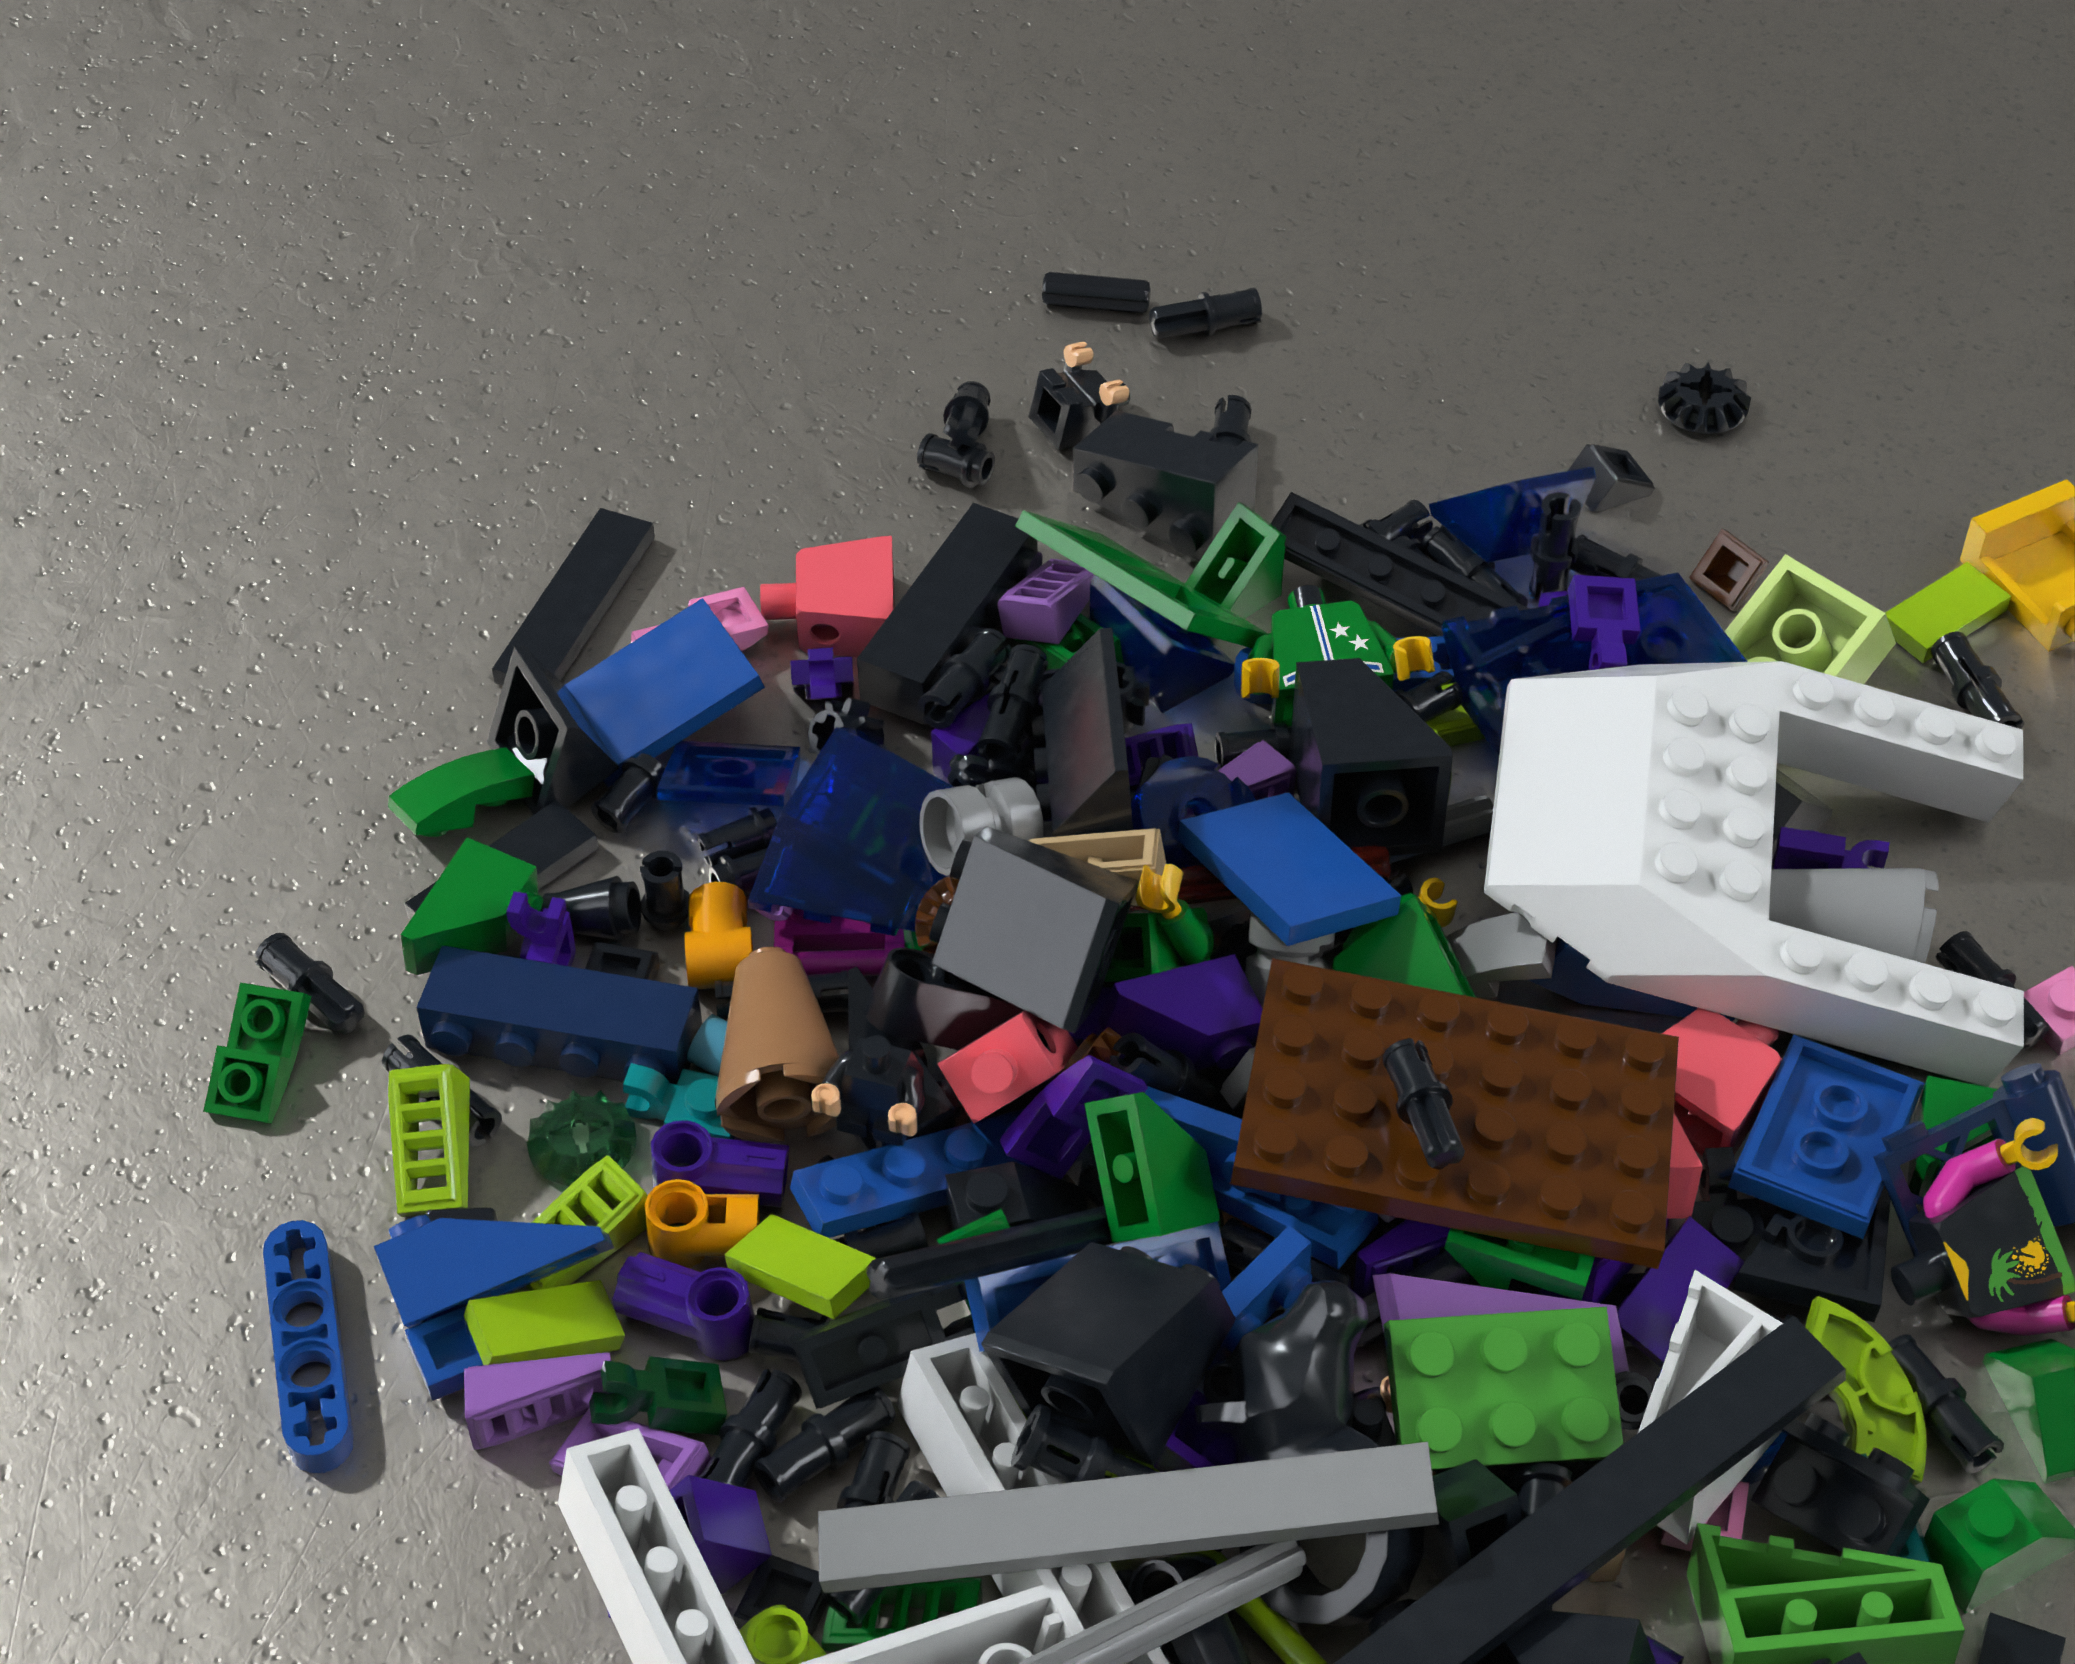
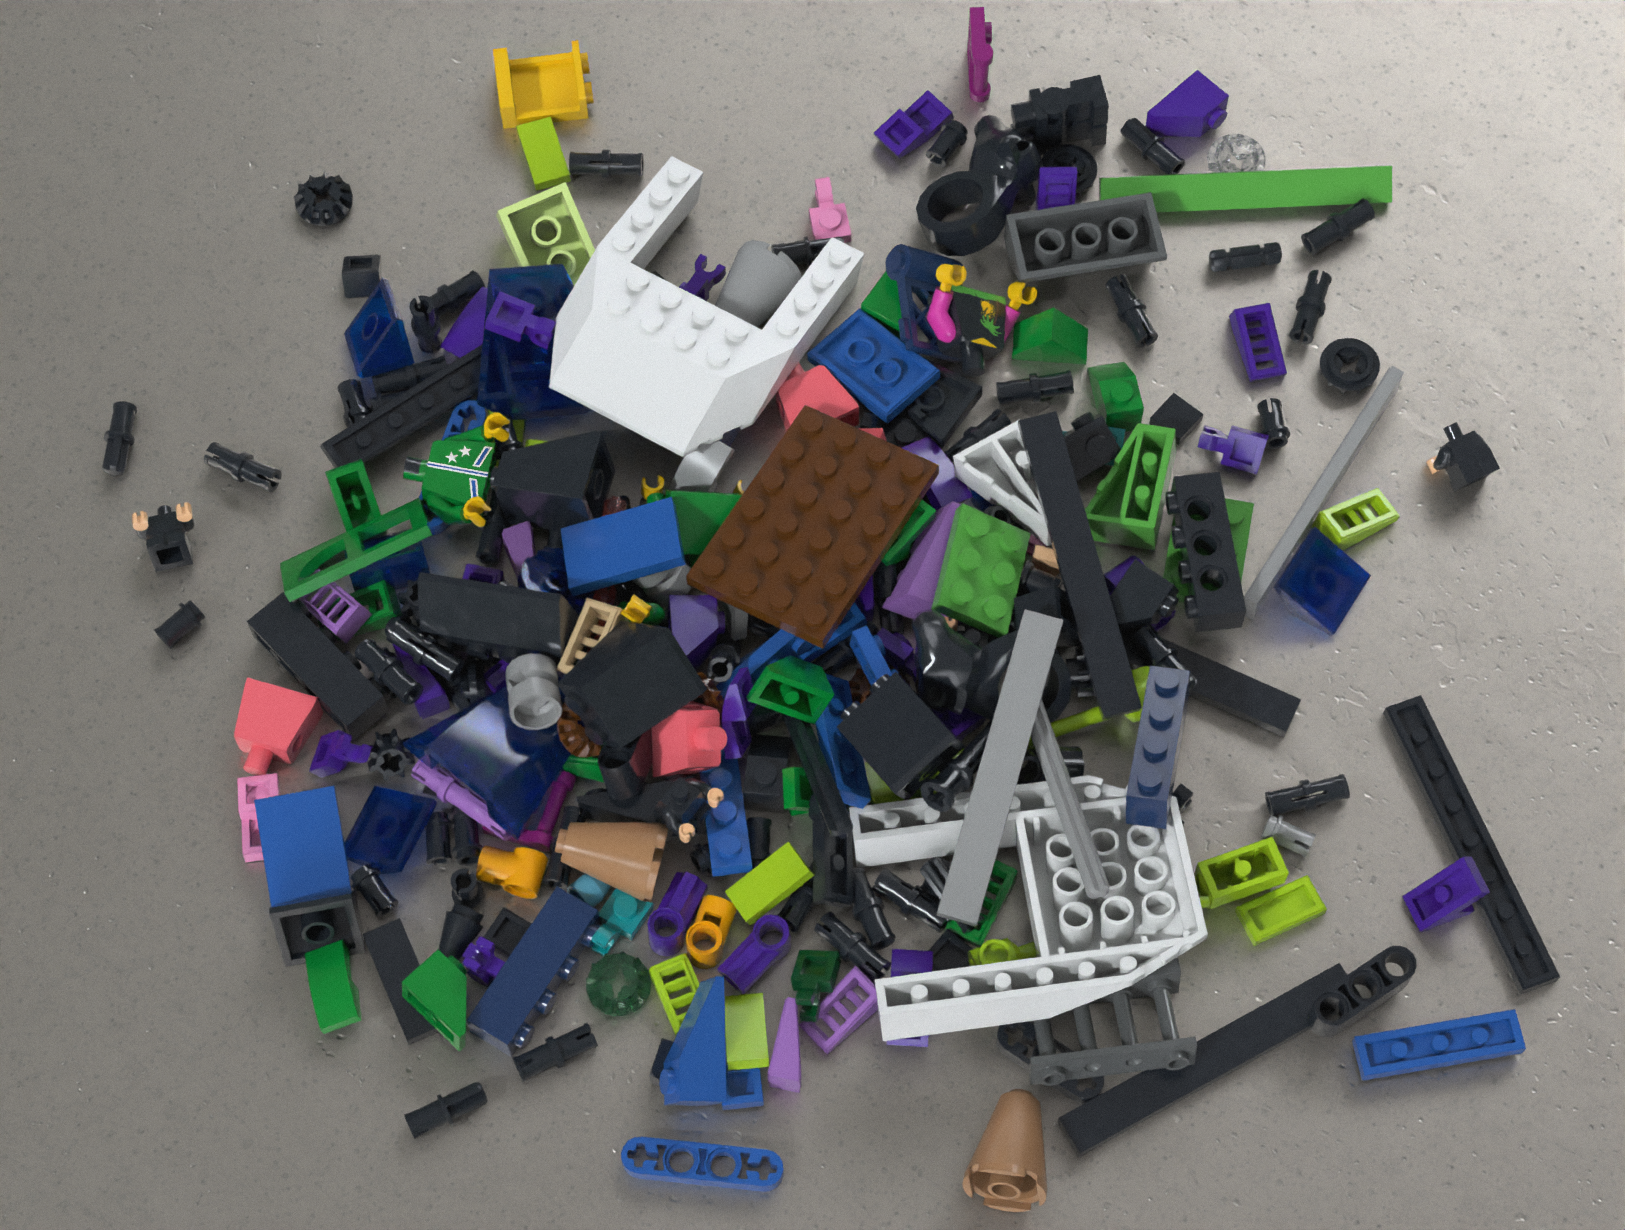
camera: 70 degrees left, 15 degrees up
green slope [203,982,312,1124] -> none
lime slope [388,1064,470,1217] -> none
black tile [492,508,655,686] -> none
black axle [943,381,991,451] -> none
black axle [1042,272,1151,313] -> none
black wedge [1073,410,1259,561] -> none
black axle [1383,1038,1465,1169] -> none
reddish brown slope [1689,528,1770,612] -> none
lime tile [1805,1296,1927,1485] -> none

